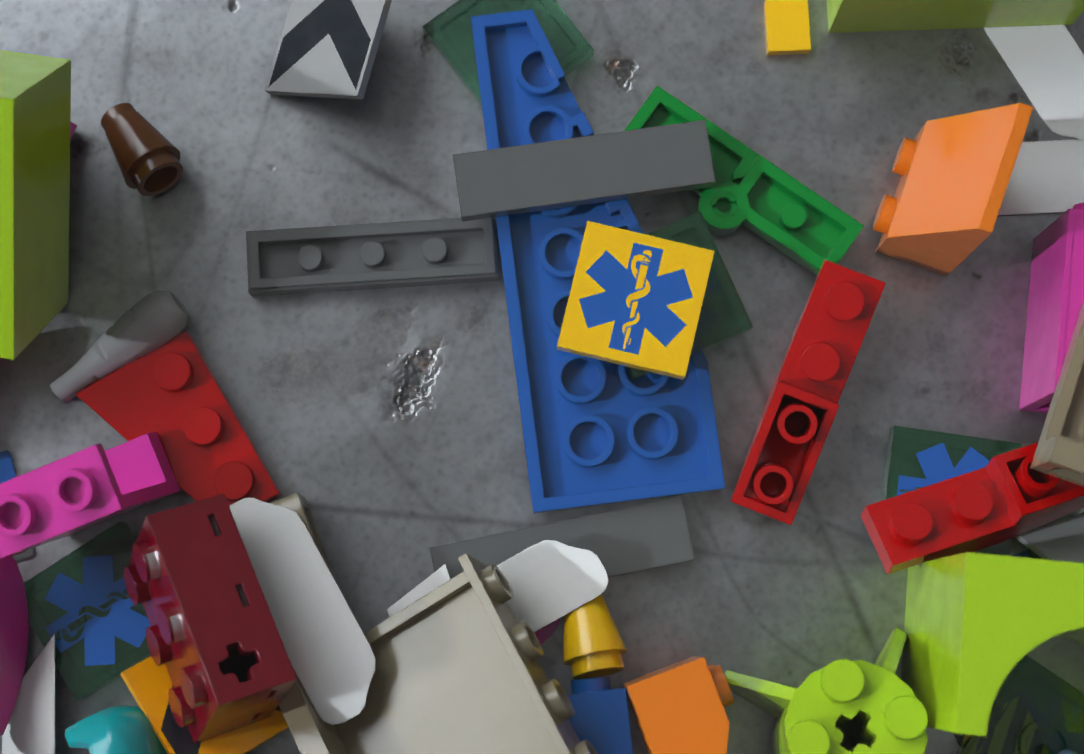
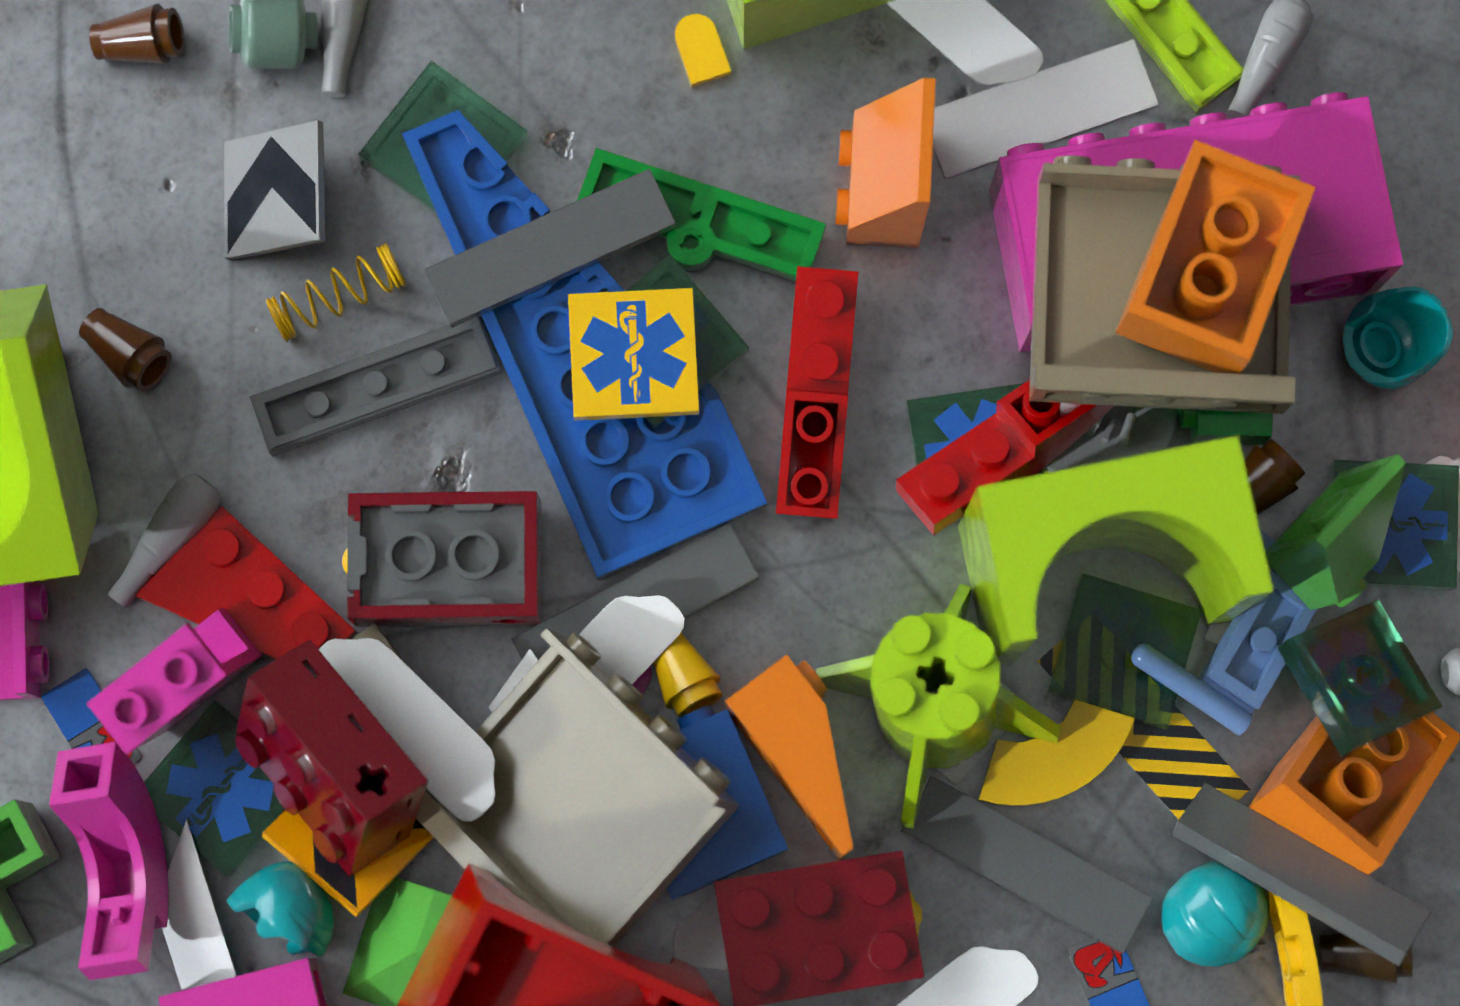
camera: 20 degrees left, 0 degrees up
none -> yellow piece [265,243,406,342]
none -> dark grey piece [342,491,542,627]

